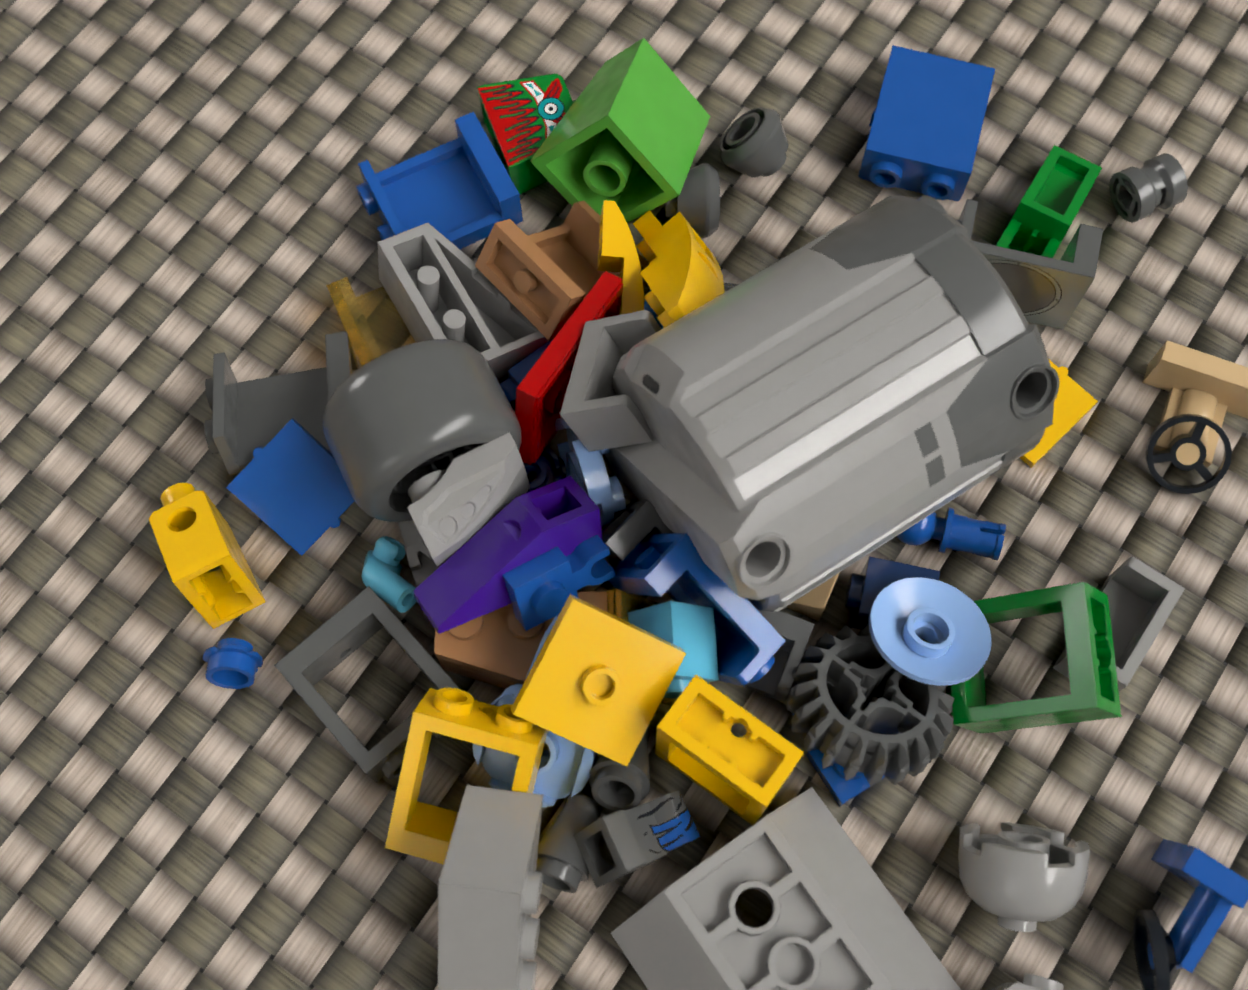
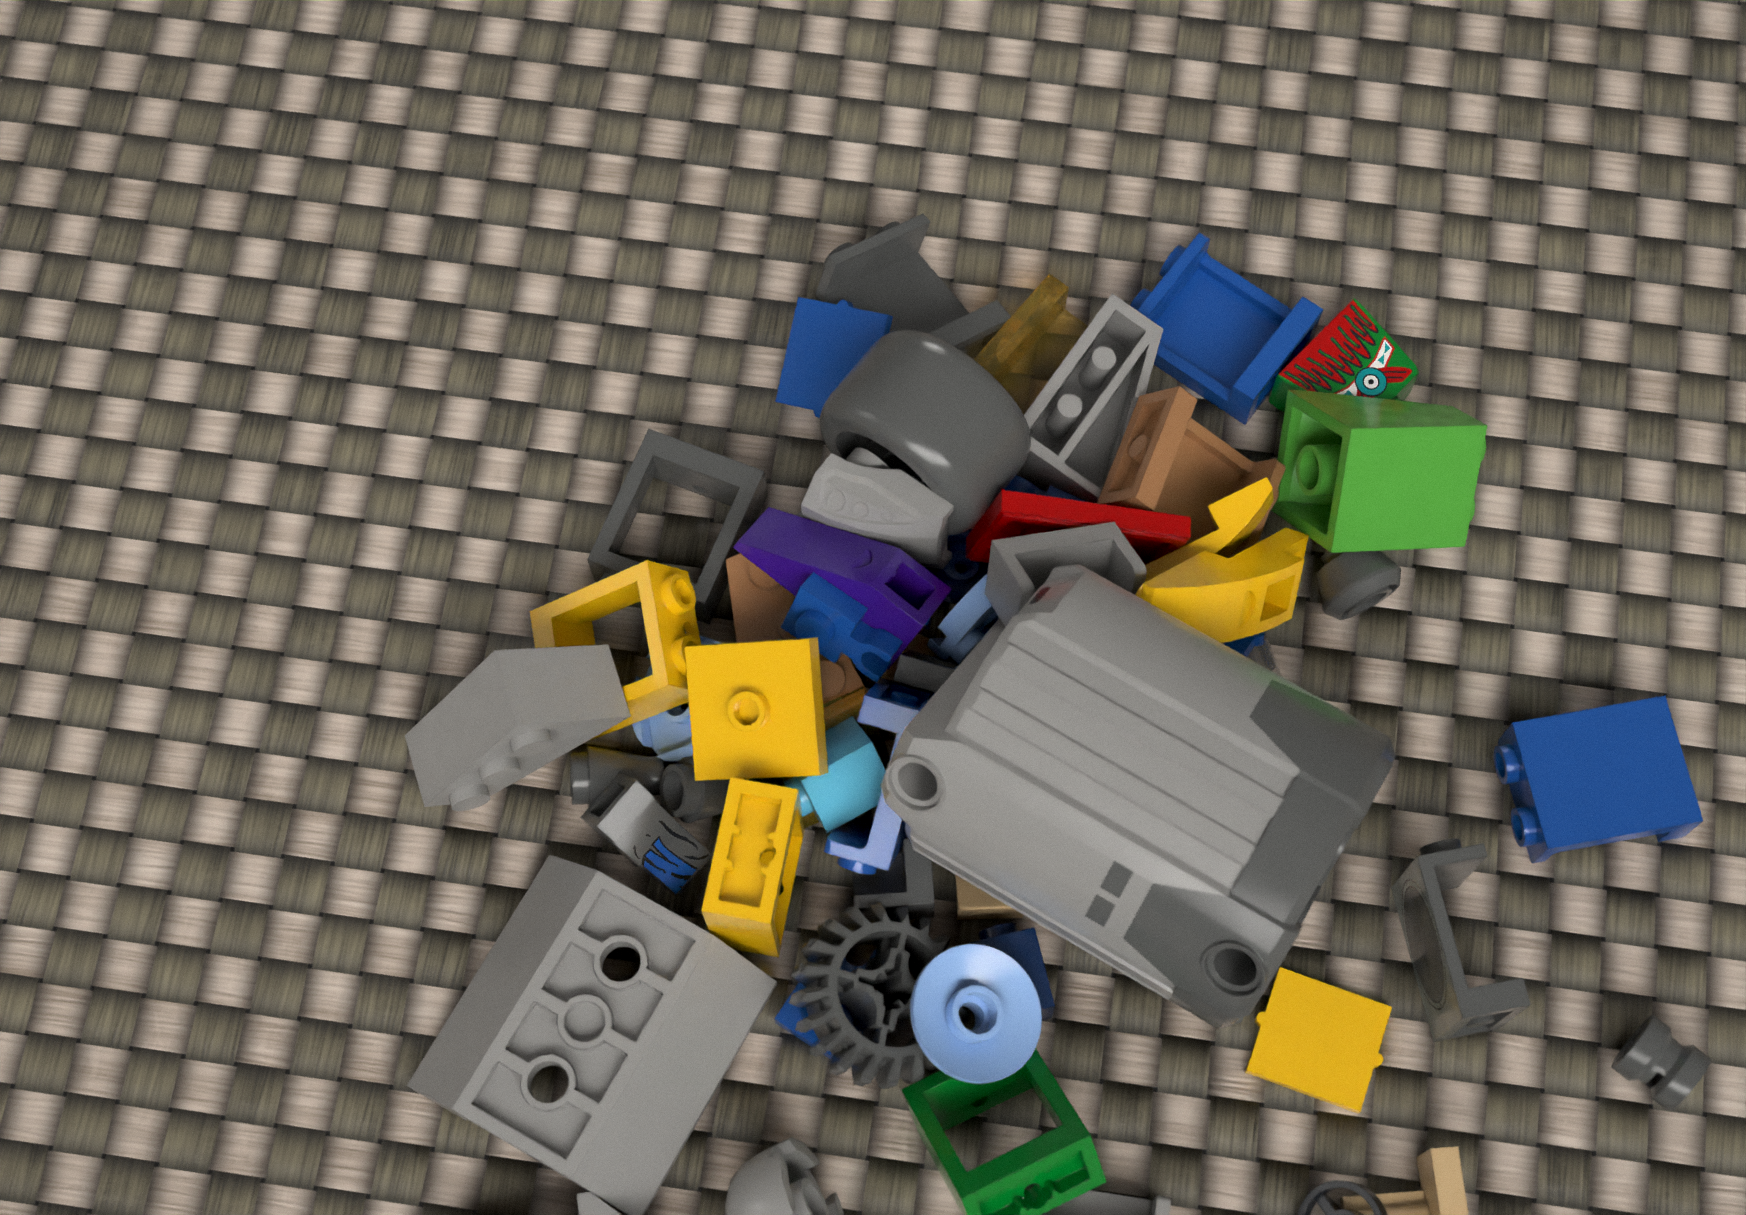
camera: 65 degrees right, 0 degrees up
yellow torso [149,483,266,629] -> none
blue plate [202,638,263,689] -> none
medium azure arm [361,536,416,613] -> none
dark grey cone [720,107,789,177] -> none
blue pin [897,507,1006,561] -> none
green slope [996,145,1102,258] -> none

